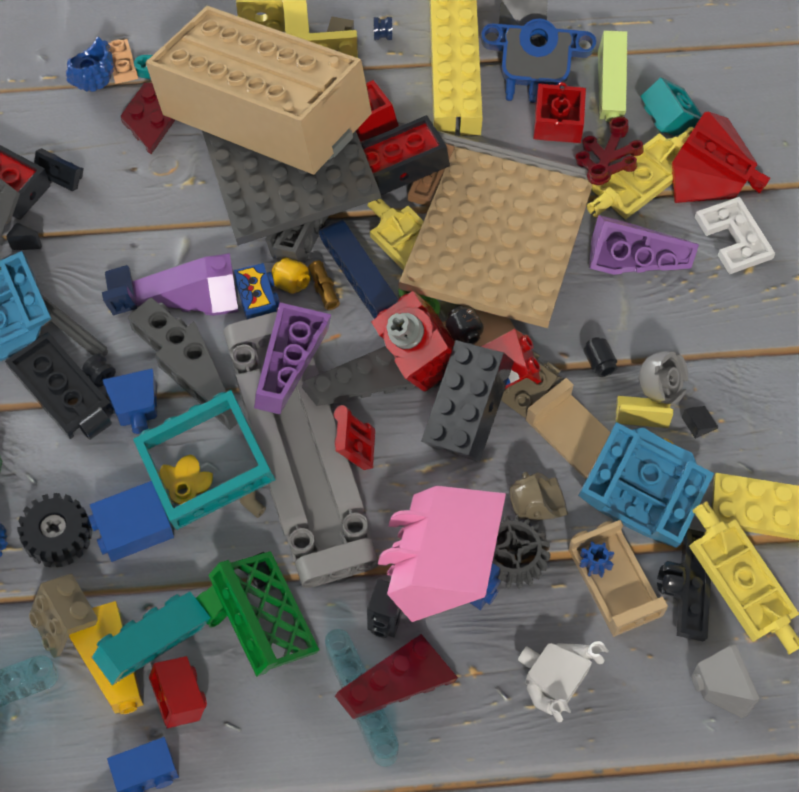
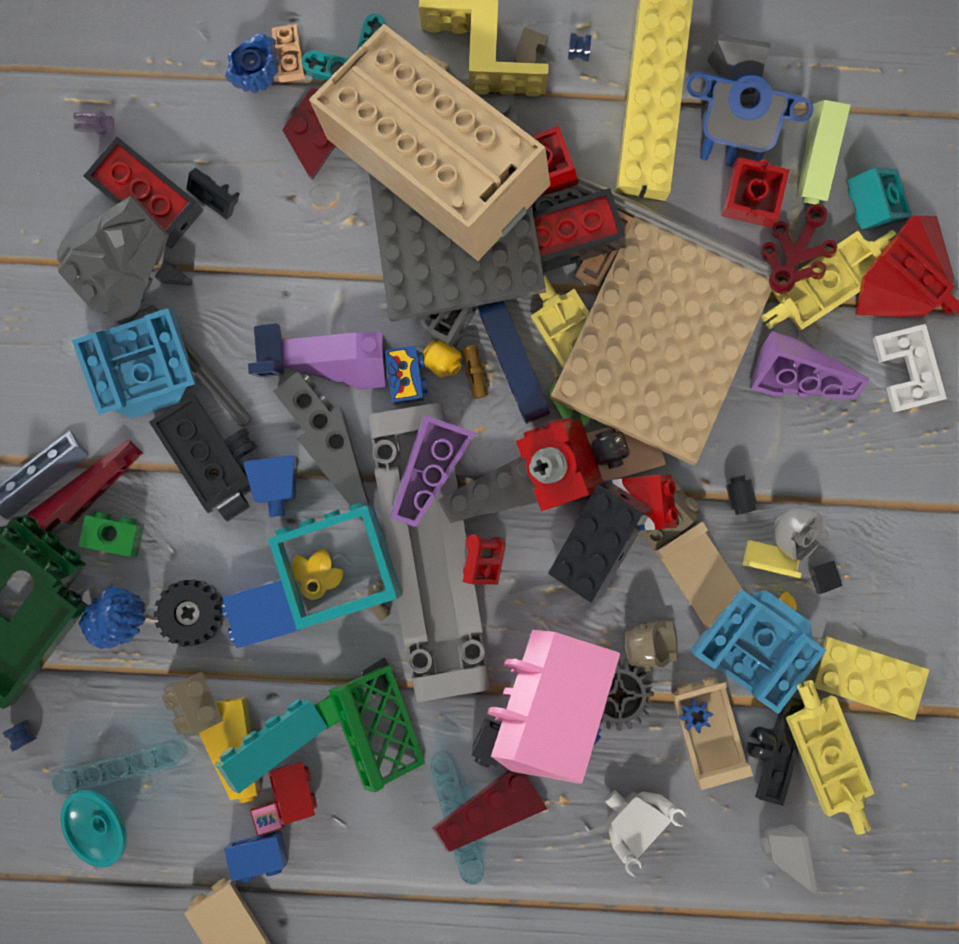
camera: 10 degrees right, 25 degrees up
none -> tile [250,801,284,836]

